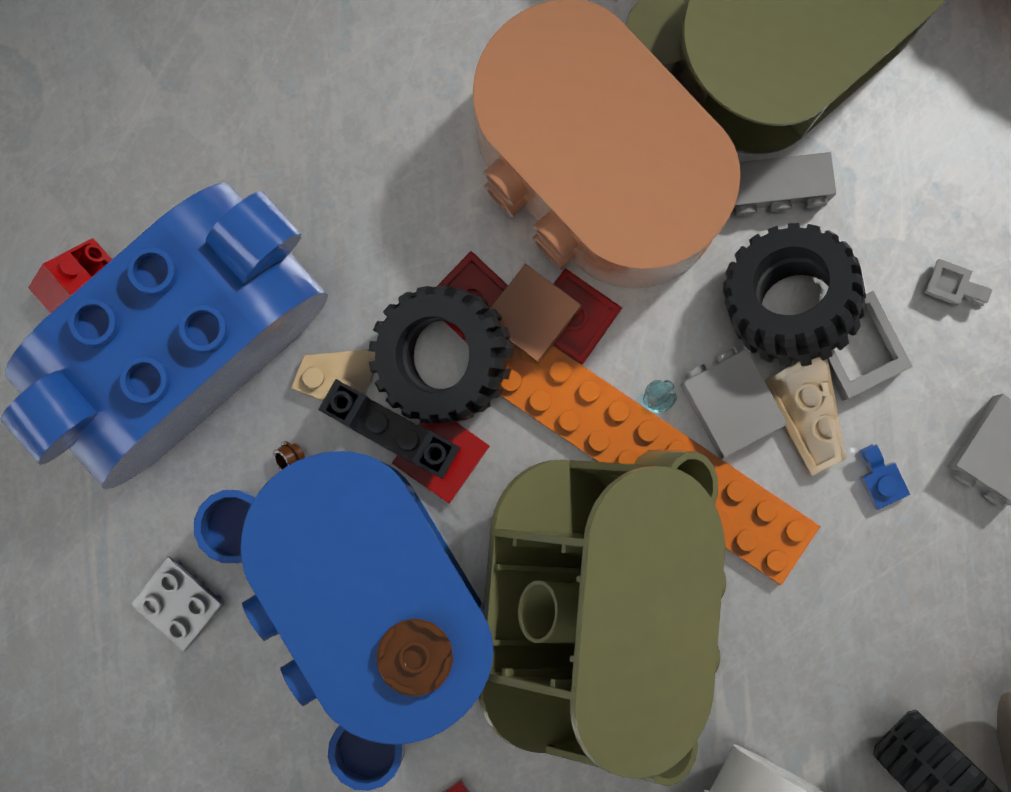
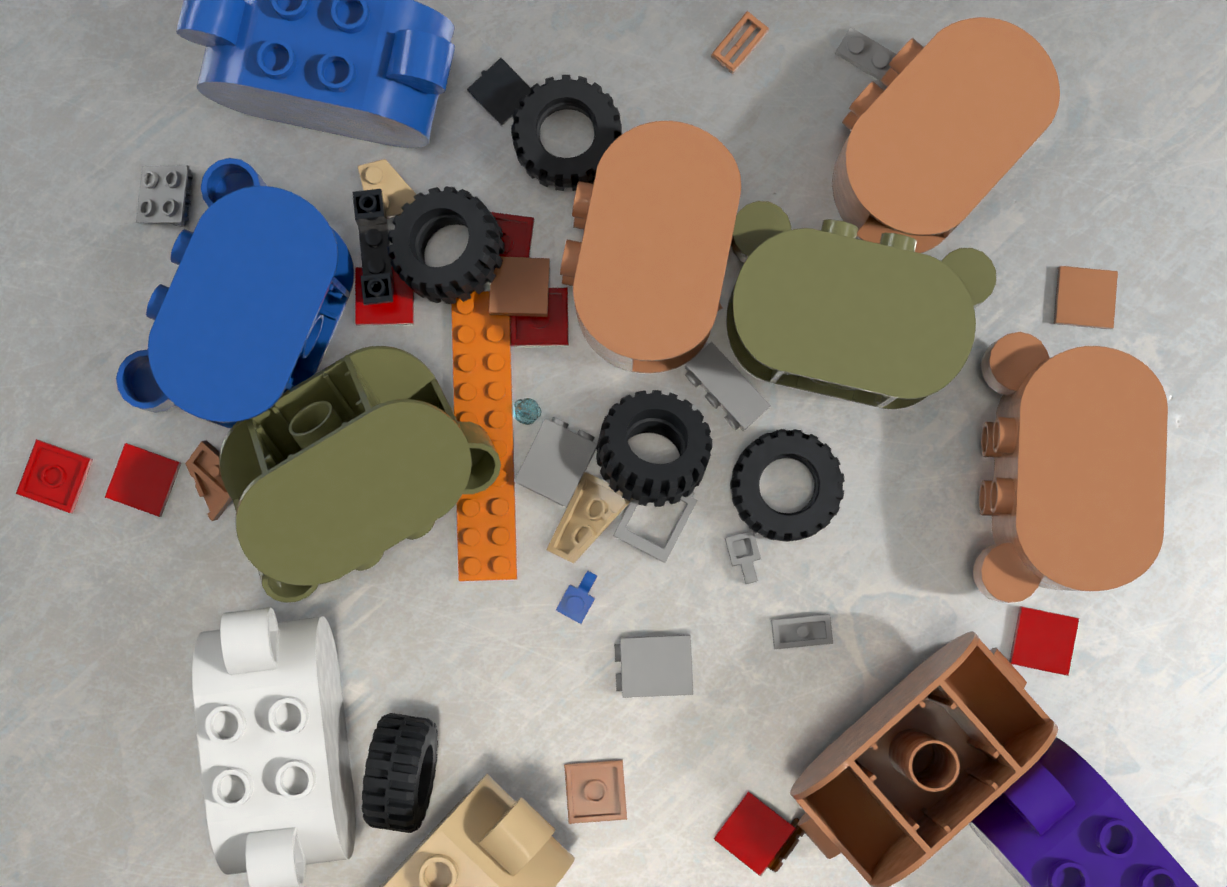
camera: 55 degrees right, 0 degrees up
reddish brown plate [273,441,305,471] -> none
reddish brown tile [376,618,454,697] -> none
none -> nougat wing [185,440,232,521]
none -> black piece [467,58,531,126]
none -> black tyre [511,75,622,191]
none -> black tyre [730,429,845,542]

